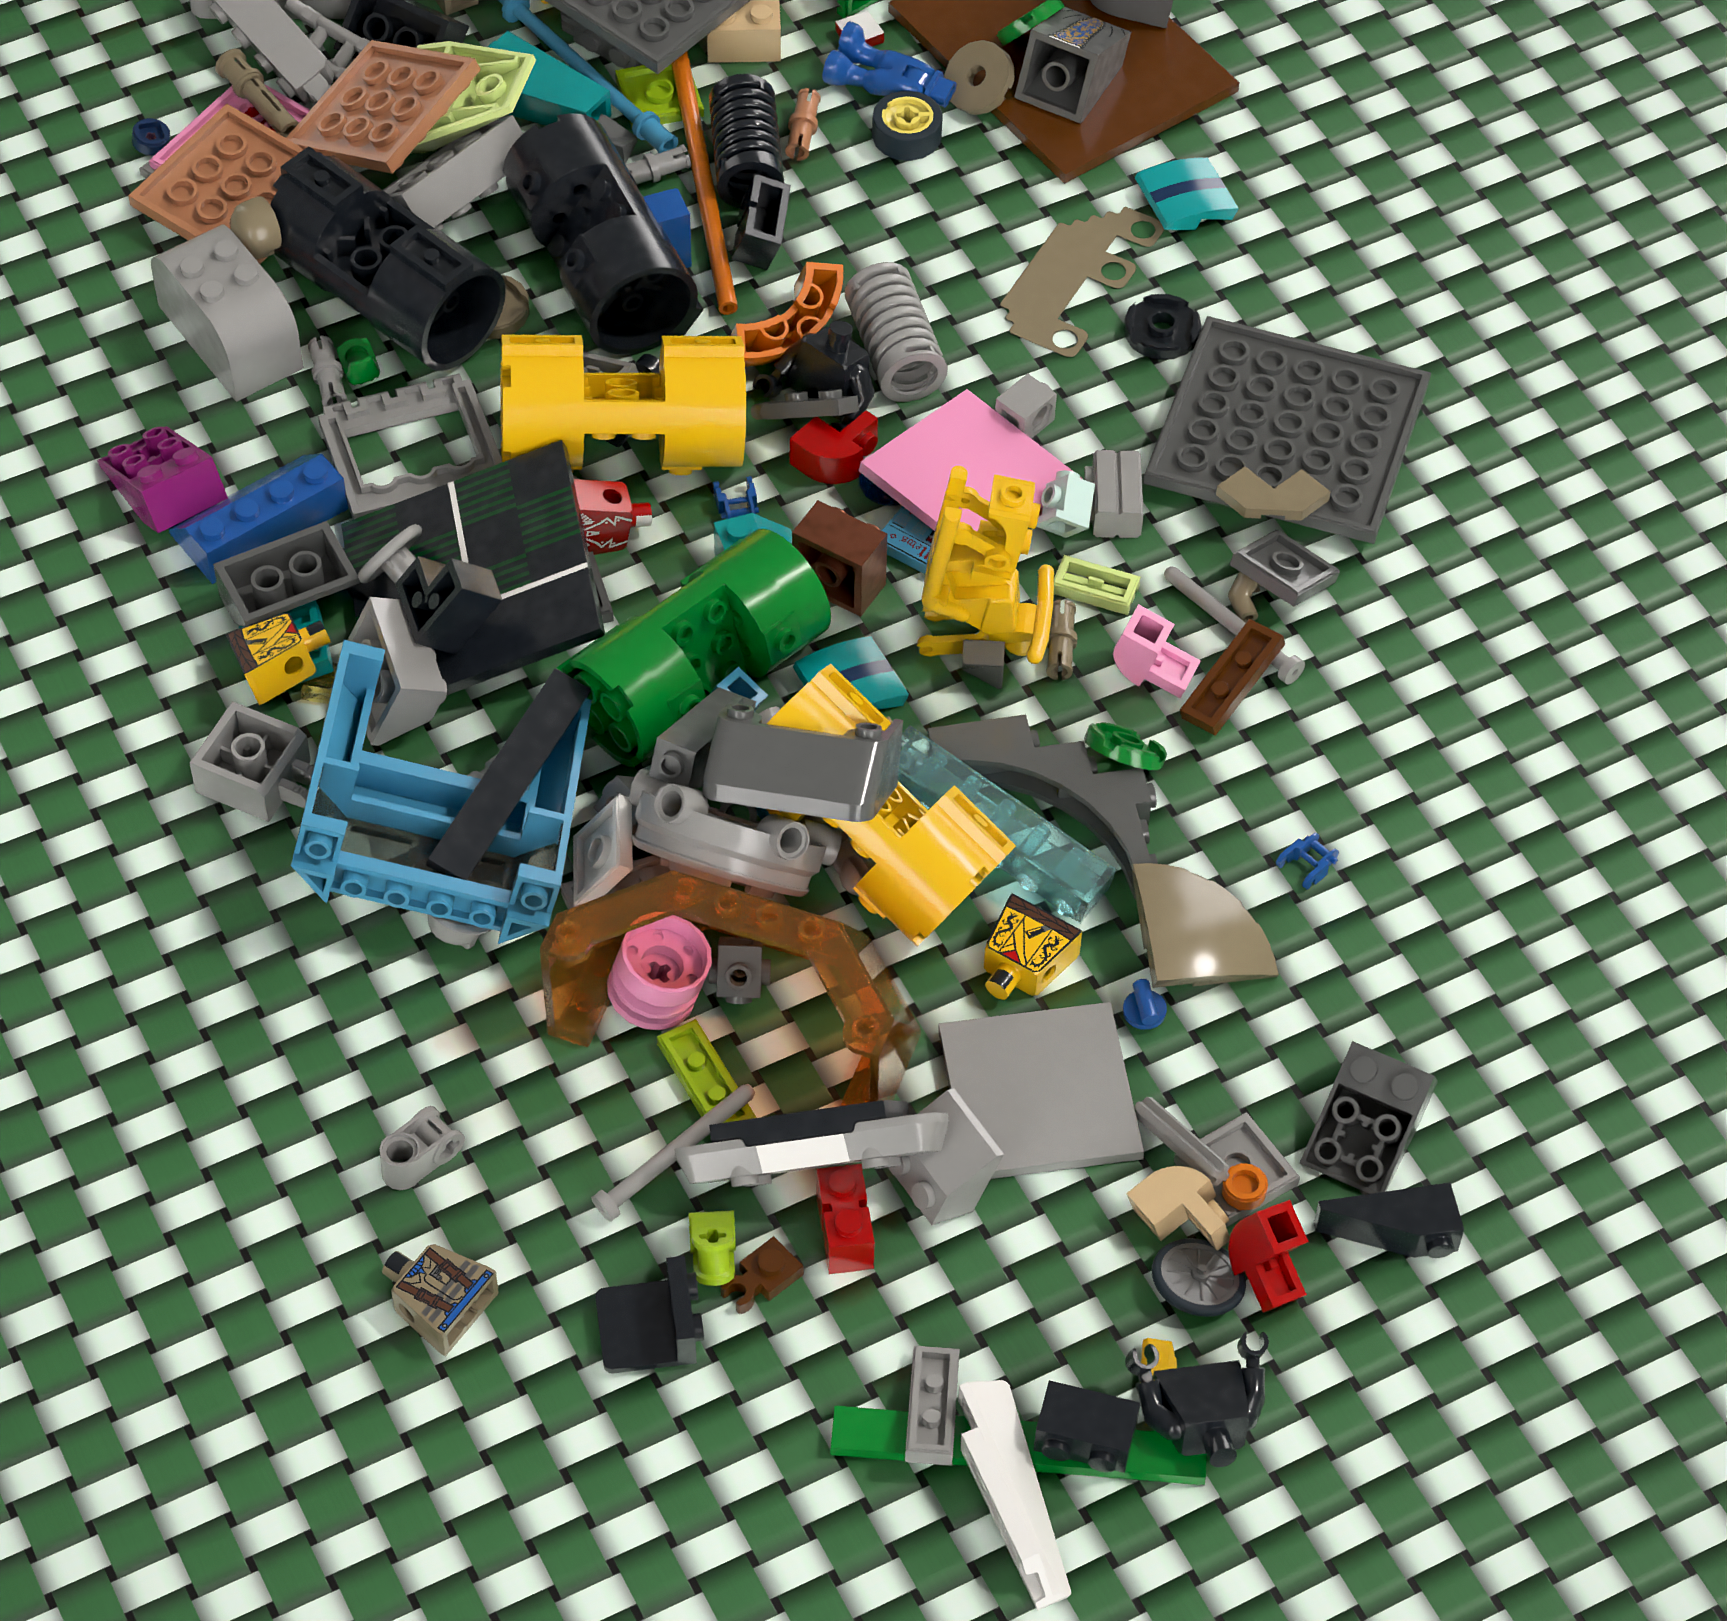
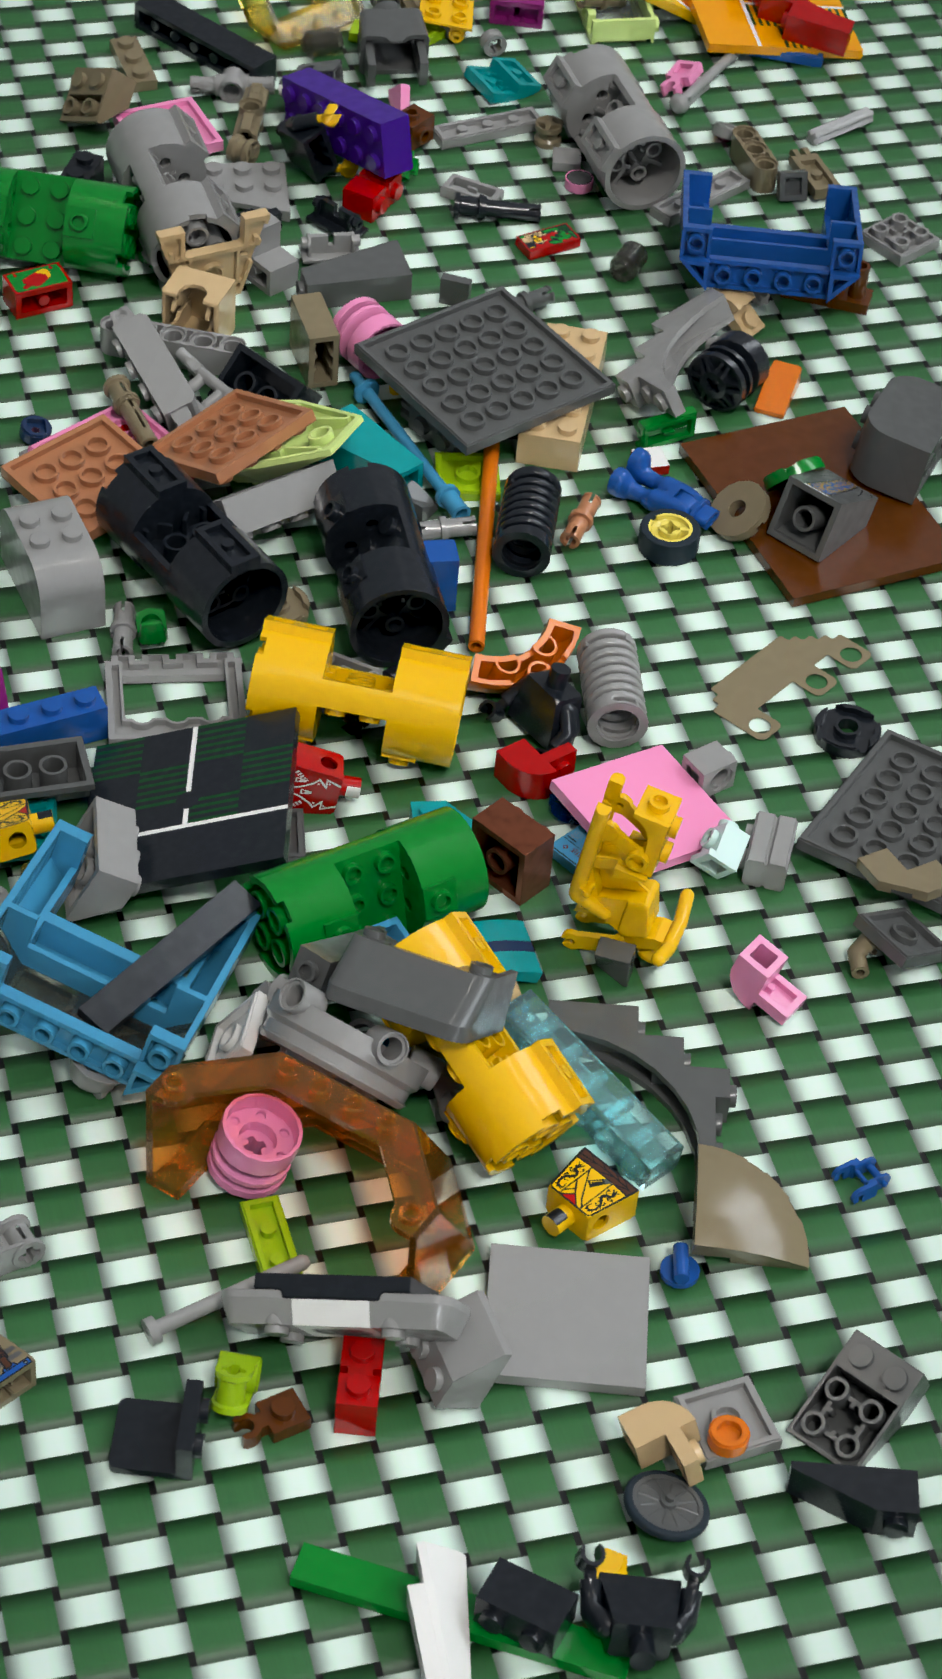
camera: 10 degrees right, 10 degrees down
dark tan hair [230,196,282,259] -> none
light grey piece [358,524,422,583] -> none
black brick [395,556,502,655] -> none
dark grey brick [709,936,771,1004] -> none
blue piece [713,476,759,519] -> none
black piece [731,174,791,270] -> none
dark grey hinge [751,389,859,420] -> none
light grey tile [905,1346,960,1466] -> none
dark tan pin [1046,600,1077,680] -> none
yellowish green tile [1054,555,1141,615] -> none
green tile [1084,722,1167,770] -> none
light grey axle [1134,1097,1229,1186] -> none
teal slope [1135,158,1239,230] -> none
light grey bar [1164,566,1305,685] -> none
reddish brown plate [1180,619,1285,736] -> none
red brick [1228,1200,1309,1313] -> none

